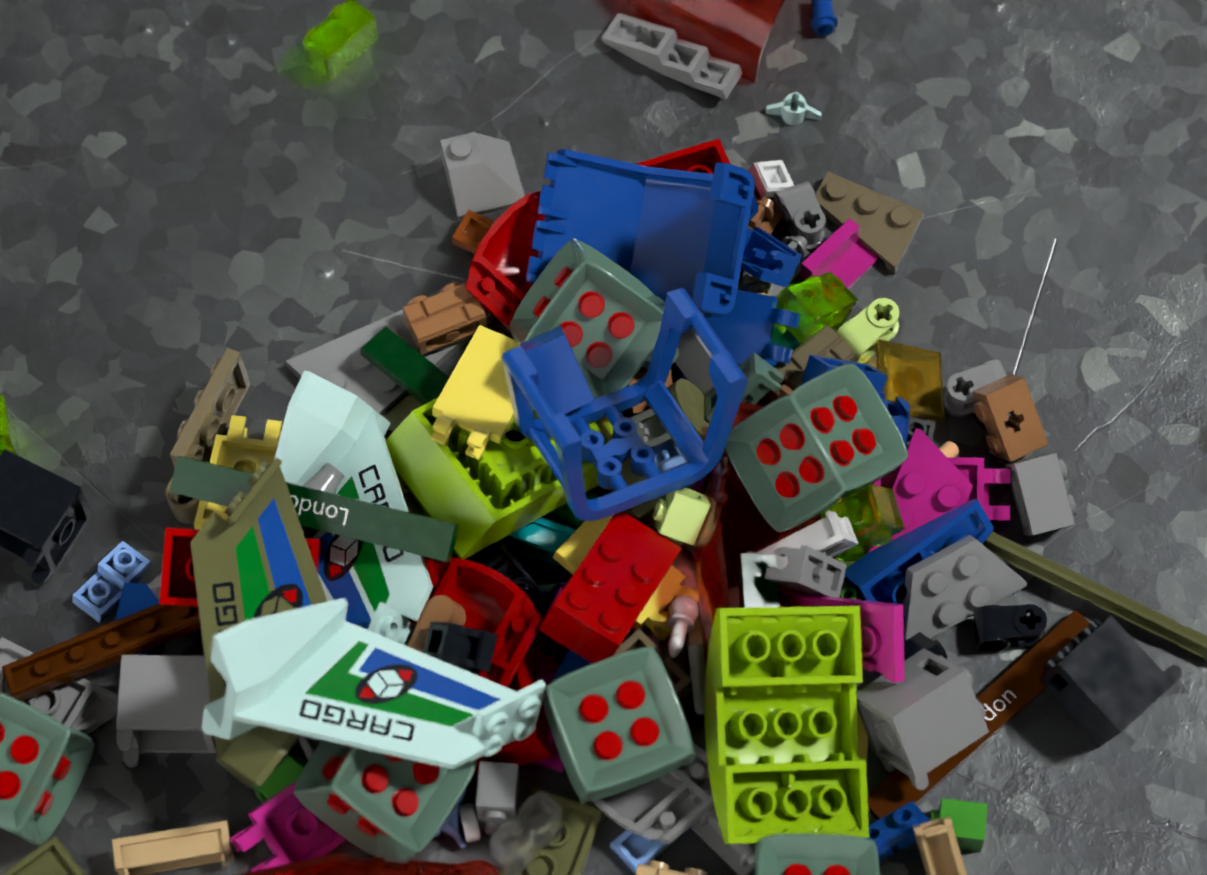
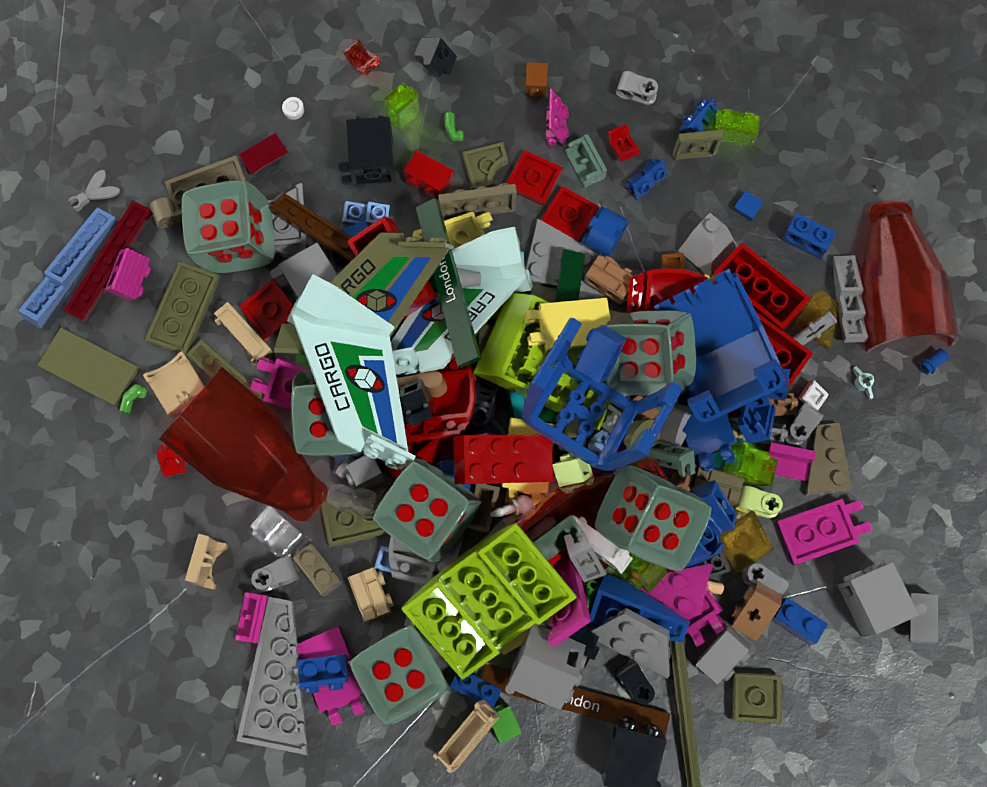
camera: 55 degrees right, 10 degrees up
none -> red tile [239,278,294,341]
none -> red brick [403,150,454,198]
none -> bright green arm [444,112,464,143]
none -> olive tile [462,142,509,190]
none -> red tile [507,150,563,206]
none -> dark orange brick [525,62,548,98]
none -> red tile [541,186,600,242]
none -> dark pink hinge [546,89,569,147]
none -> sand green hinge [565,134,607,188]
none -> blue brick [581,206,629,257]
none -> red bracket [608,124,640,162]
none -> light grey piece [615,71,658,105]
none -> blue hinge [625,158,668,200]
none -> olive plate [673,130,723,160]
none -> blue hinge [678,97,719,133]
none -> red brick [711,243,811,331]
none -> olive plate [732,672,782,724]
none -> blue tile [733,190,763,221]
none -> blue brick [771,597,828,646]
none -> dark pink tile [776,499,873,566]
none -> blue brick [782,213,836,260]
none -> light grey pin [792,311,837,345]
none -> clear yellow wing [793,290,839,351]
none -> light grey container [837,561,927,637]
none -> light grey hinge [910,593,938,644]

